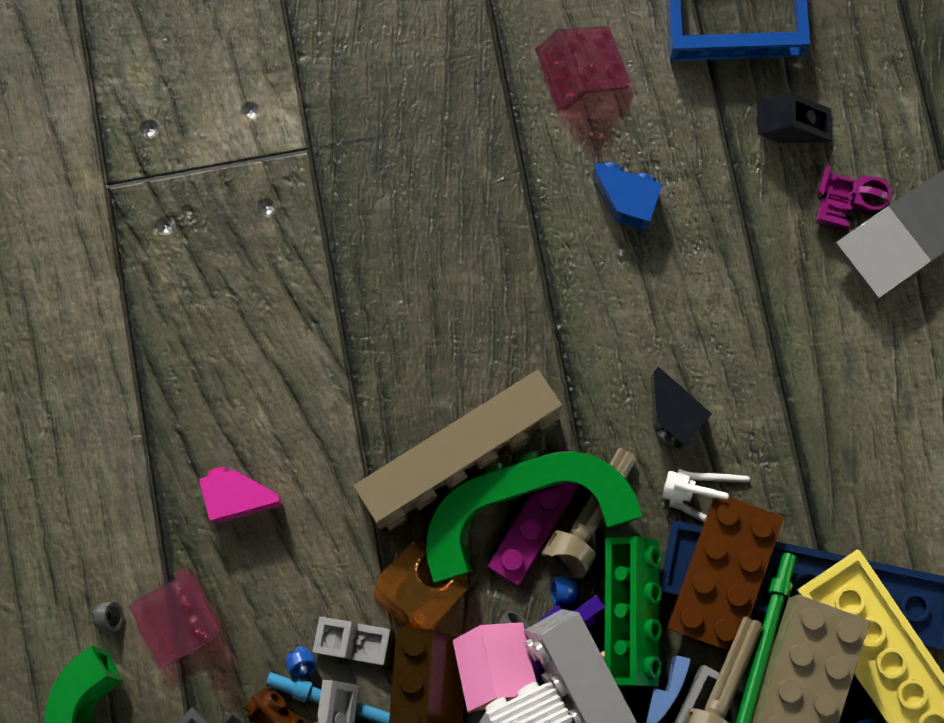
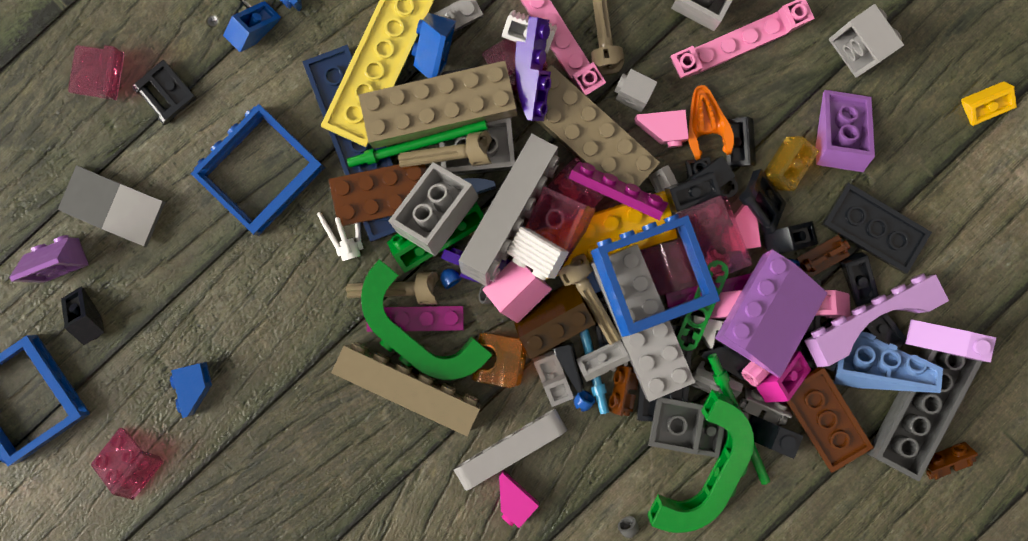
camera: 120 degrees left, 10 degrees up
clear pink bracket [129,567,226,668] -> none
black slope [650,366,712,450] -> none
magenta piece [815,166,892,231] -> none
none -> medium lavender slope [10,235,89,283]
none -> blue window [191,104,326,236]
none -> light grey brick [389,162,479,256]
none -> light grey beam [453,409,568,491]
none -> black slope [552,342,584,393]

